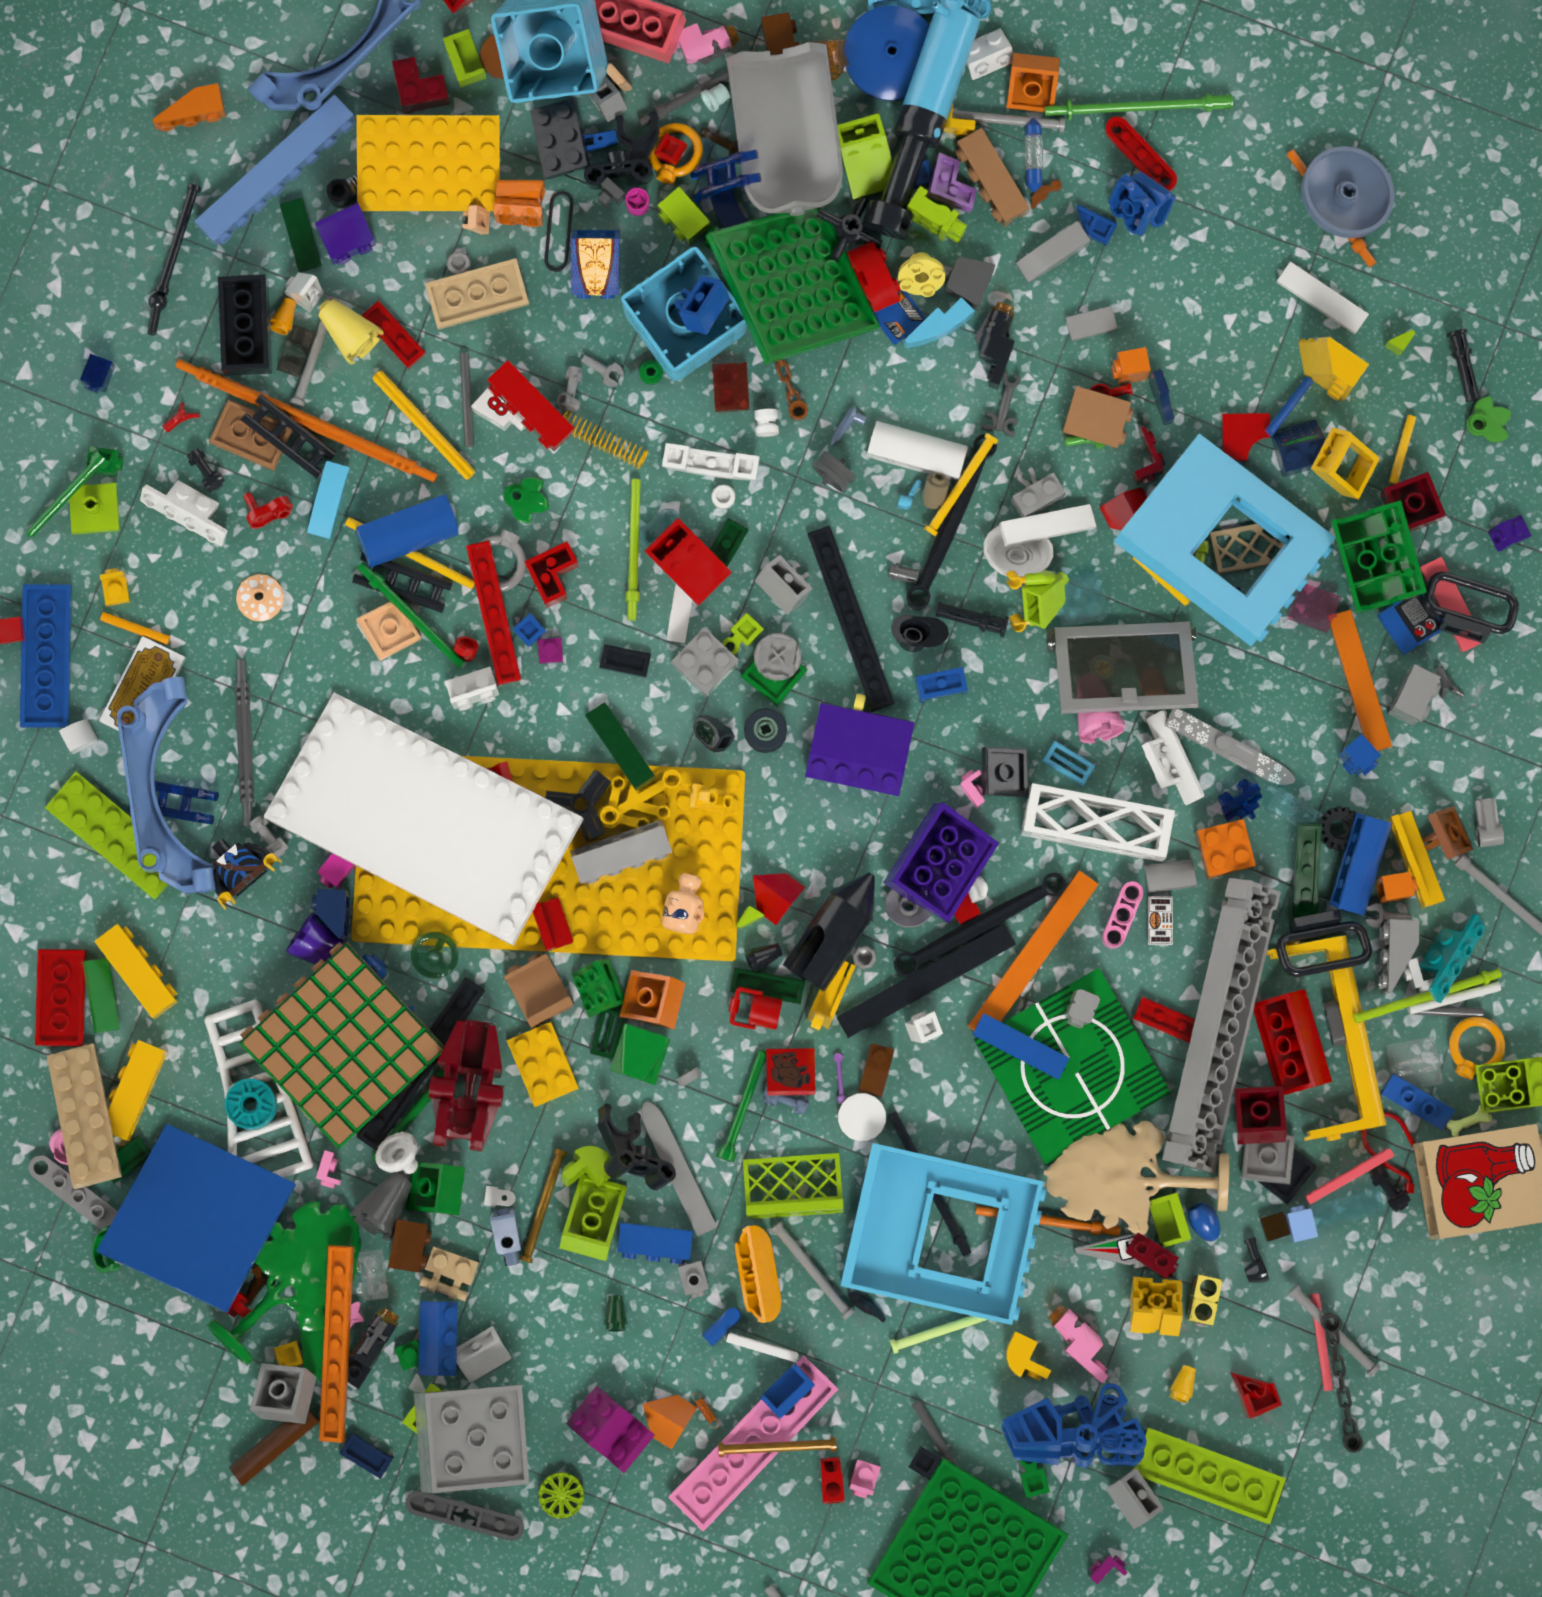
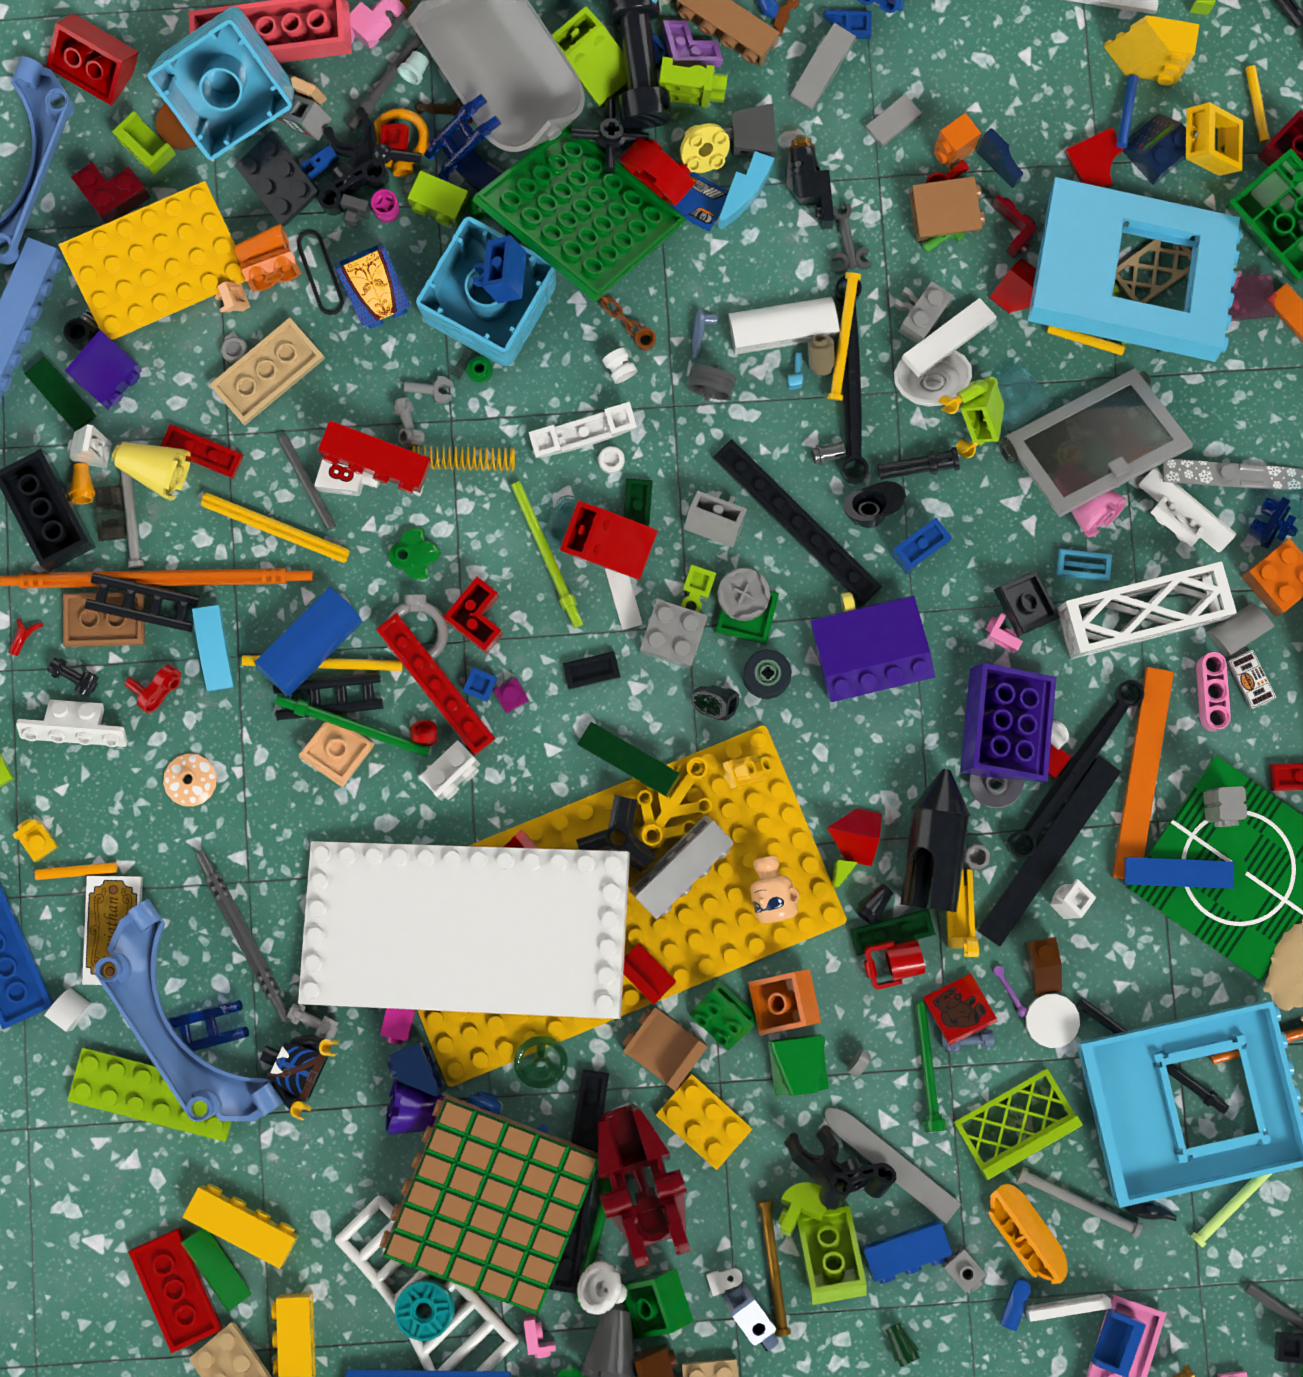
camera: 25 degrees left, 0 degrees up
dark green tile [590,1009,625,1060] -> none
clear red plate [712,362,750,413] -> none
none -> black bar [372,143,422,164]

